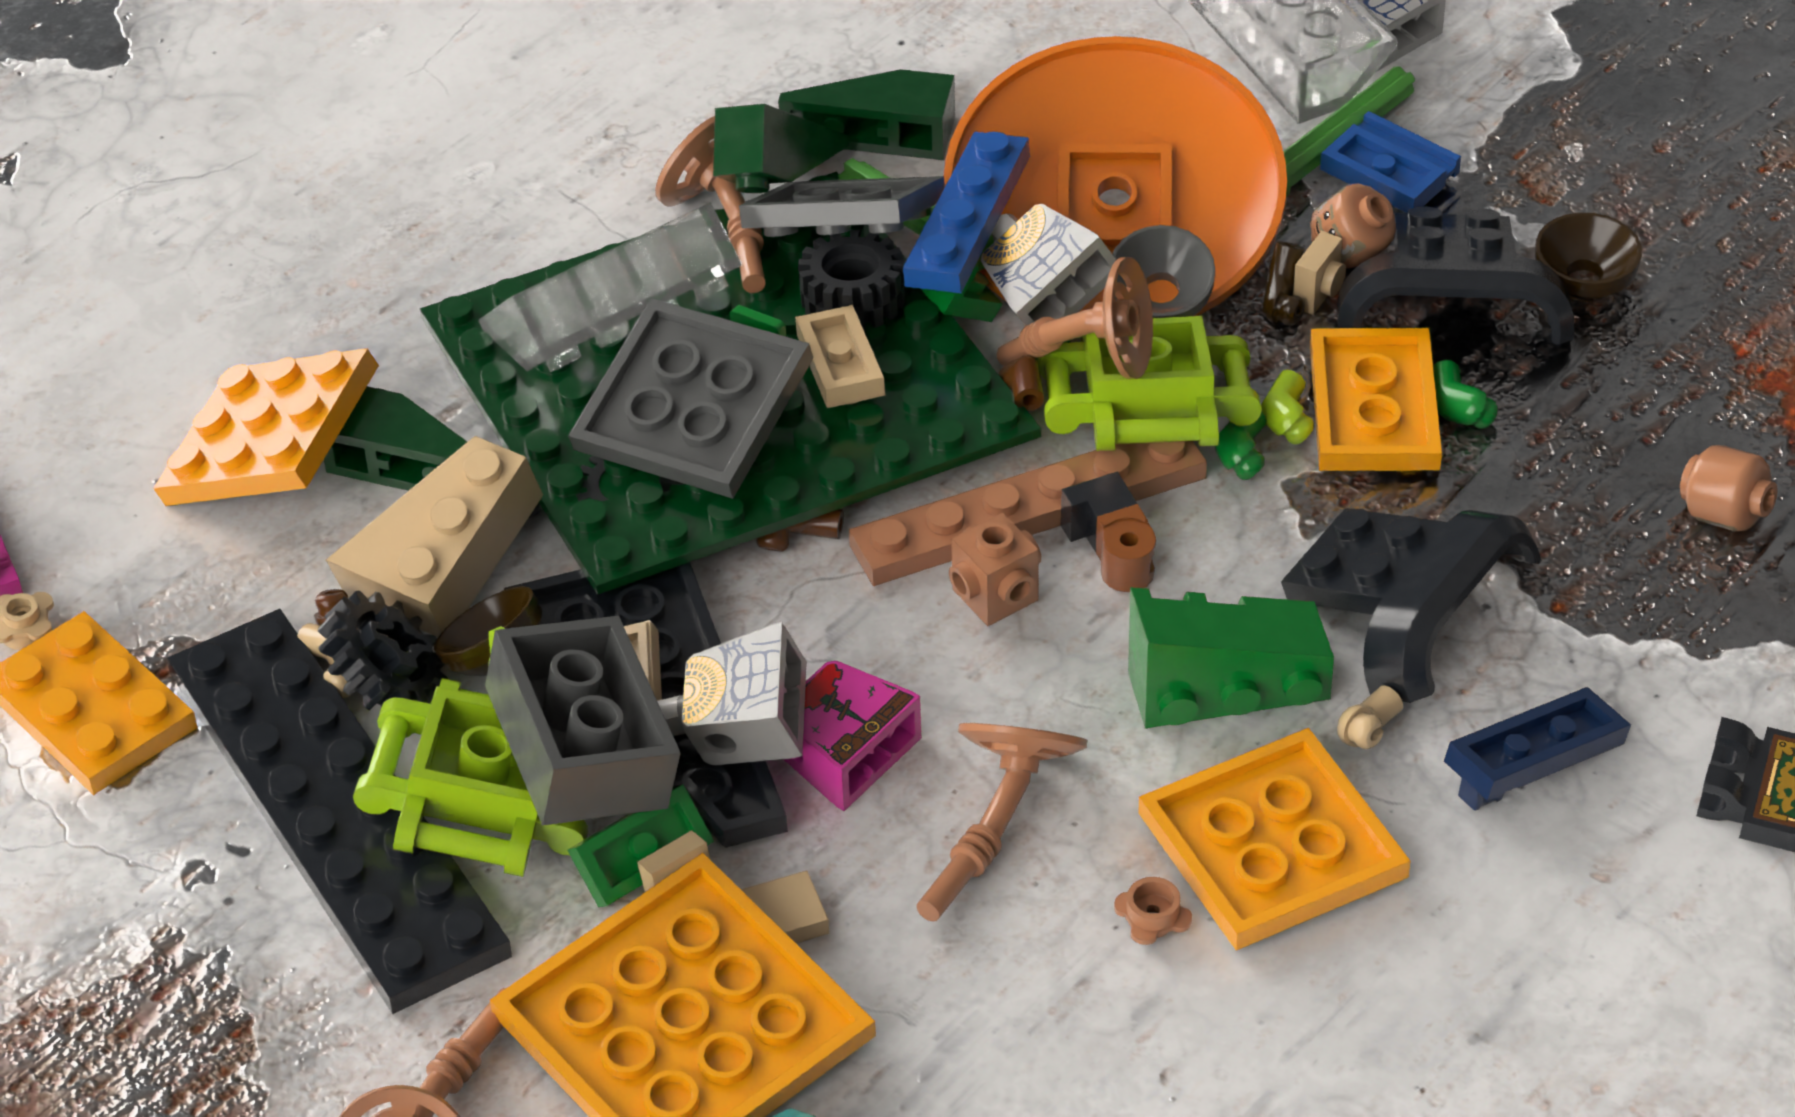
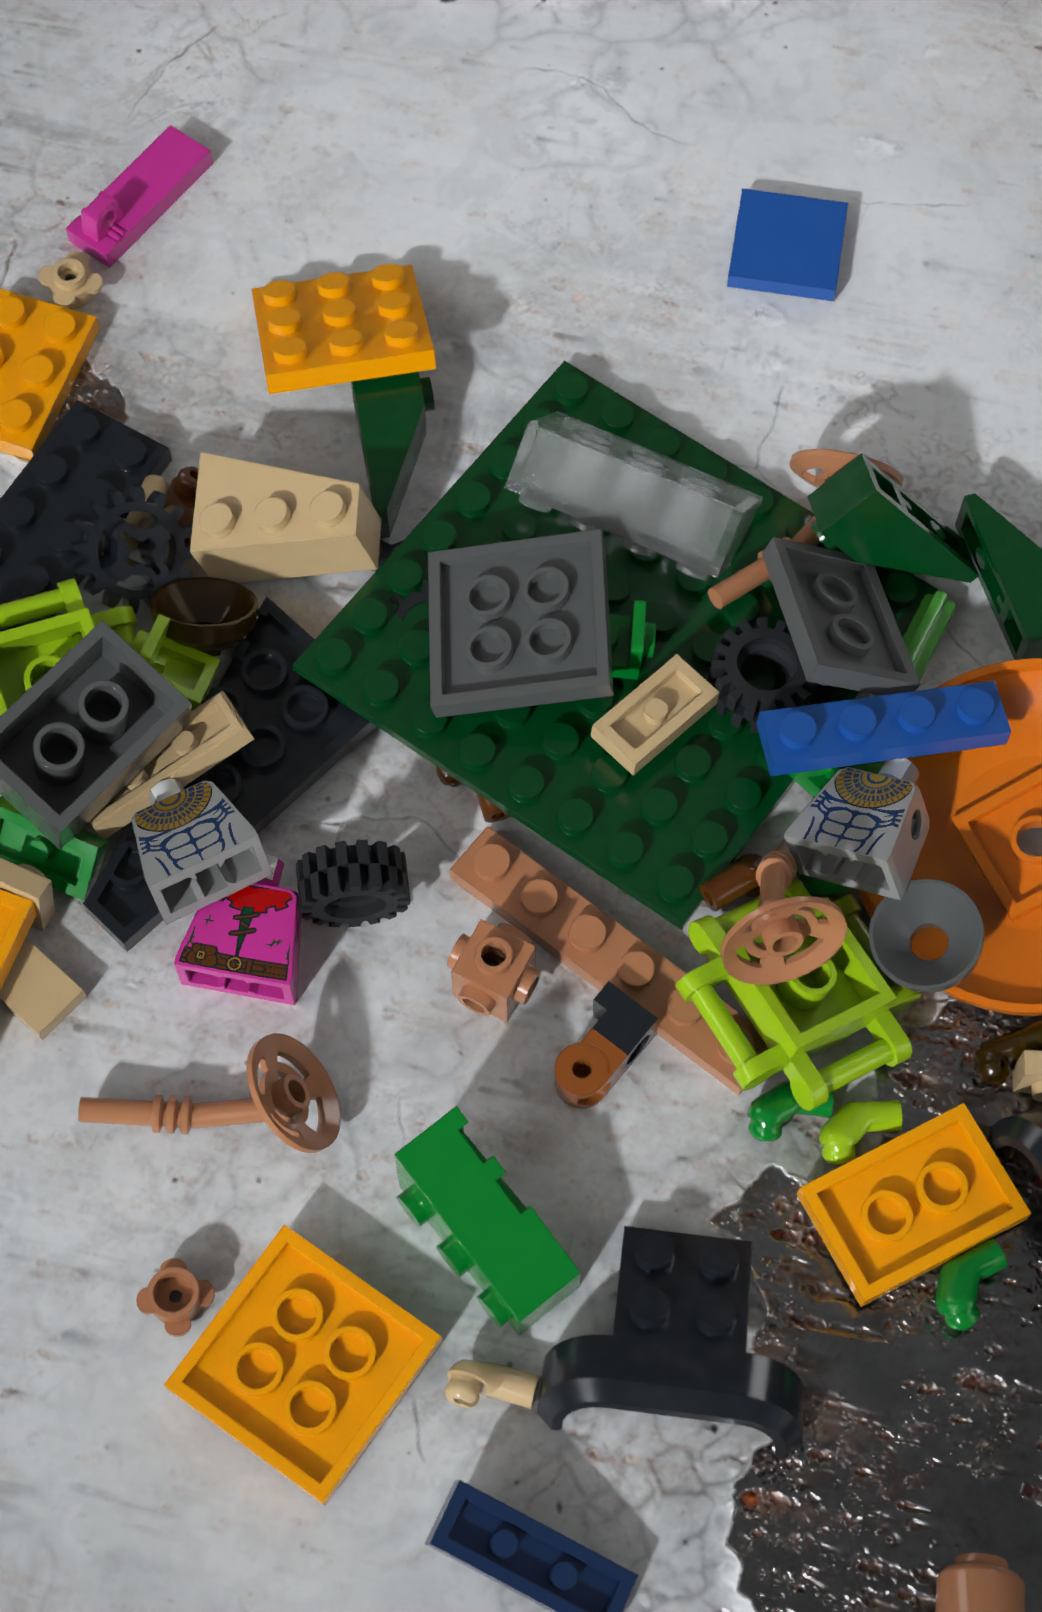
camera: 60 degrees right, 20 degrees up
none -> black tyre [296,840,410,928]
none -> blue tile [727,188,848,302]

